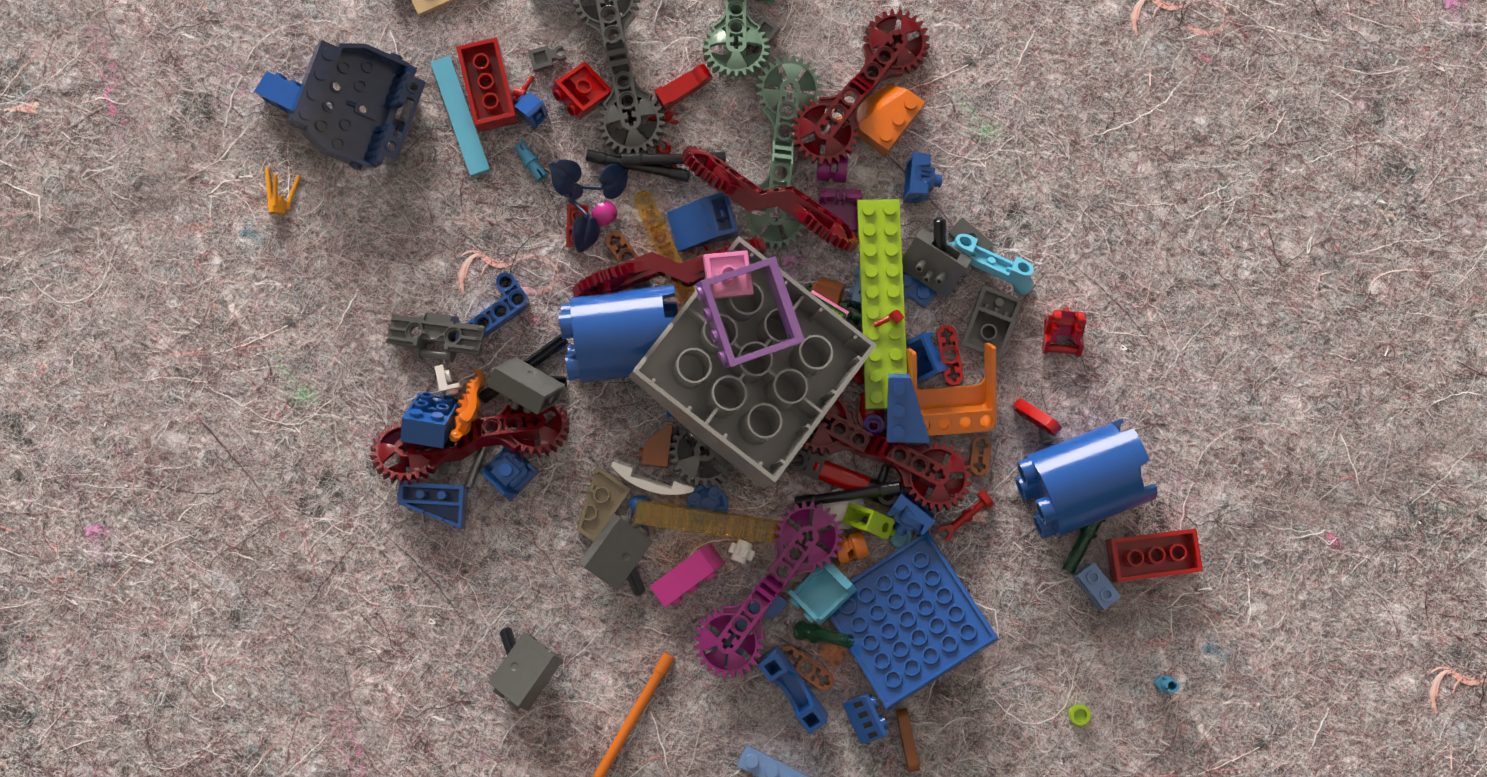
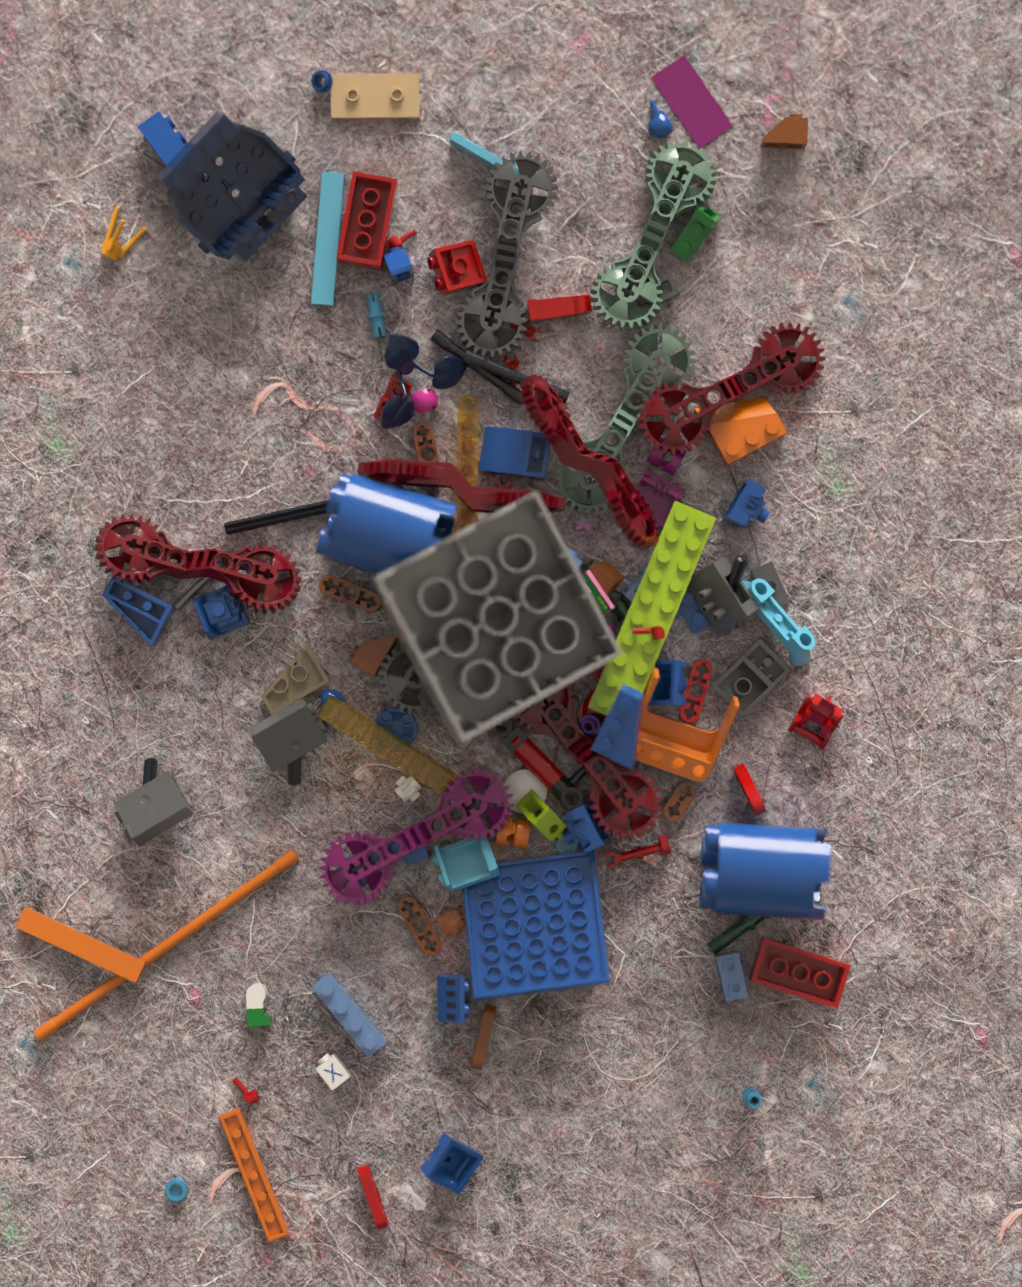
camera: 25 degrees right, 5 degrees up
dark grey piece [386,312,486,363] -> none
blue slope [400,392,459,448] -> none
white bracket [434,365,463,396] -> none
orange animal [449,368,486,442] -> none
blue beam [456,272,529,340] -> none
dark grey piece [488,357,568,415] -> none
dark grey plate [528,45,567,72] -> none
white slope [611,459,695,495] -> none
dark pink wedge [649,543,725,608] -> none
medium lavender window [696,256,805,369] -> none
bright pink tile [703,250,754,299] -> none
blue arch [758,645,828,734] -> none
clear green pin [793,621,854,648] -> none
black piece [794,481,902,508] -> none
lime tile [1068,704,1091,727] -> none
none -> dark orange beam [319,575,381,613]

